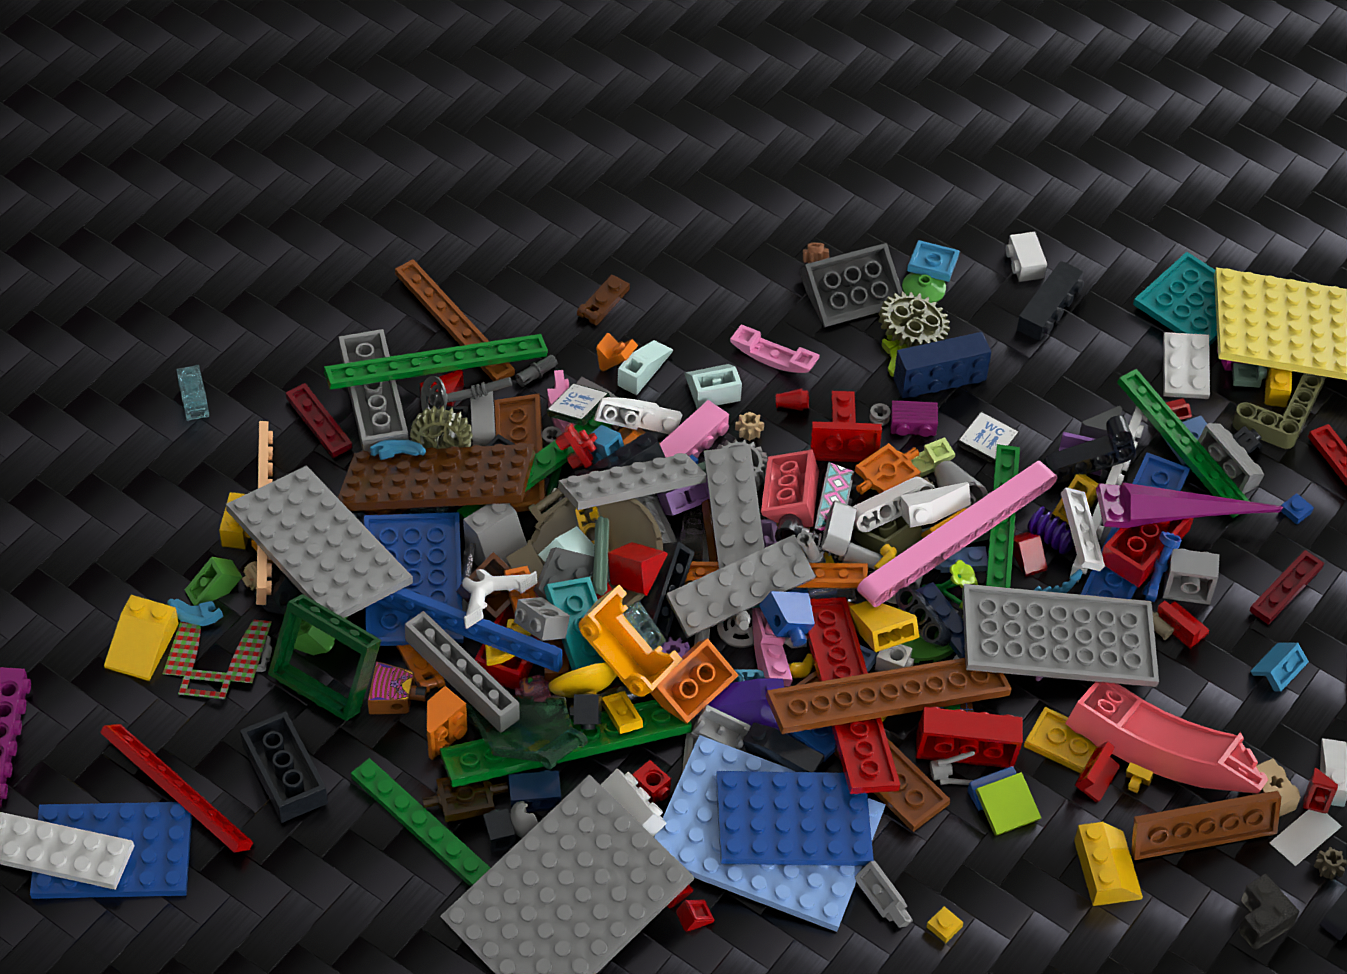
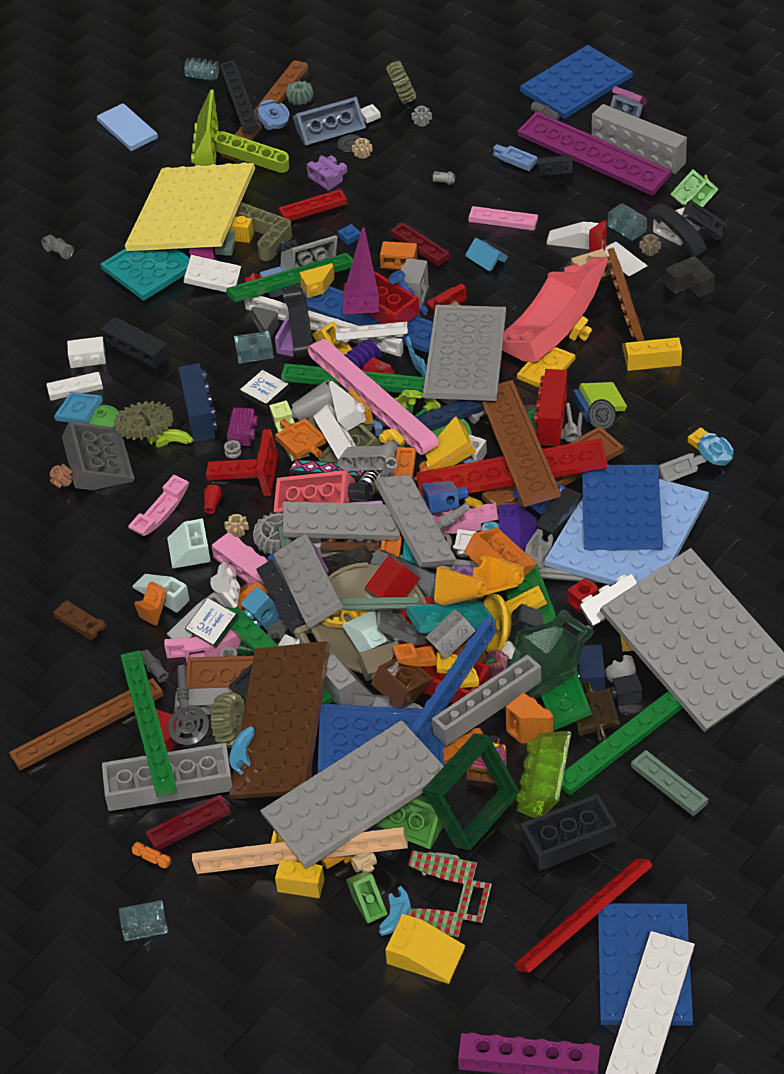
camera: 80 degrees left, 5 degrees down
white piece [462,569,537,629] -> none
red hips [556,423,597,469] -> none
black beam [895,587,952,648] -> none
red panel [1075,741,1120,802] -> none
none -> clear connector [41,234,74,259]
none -> white plate [47,372,103,401]
none -> orange axle [132,842,171,868]
none -> clear light blue brick [234,331,274,363]
none -> yellow slope [300,263,334,298]
none -> orange brick [380,241,418,269]
none -> white bracket [453,529,476,557]
none -> clear neon green slope [516,731,571,818]
none -> sticker [588,399,616,430]
none -> sand green plate [631,750,708,816]
none -> dark azure tile [698,433,734,466]

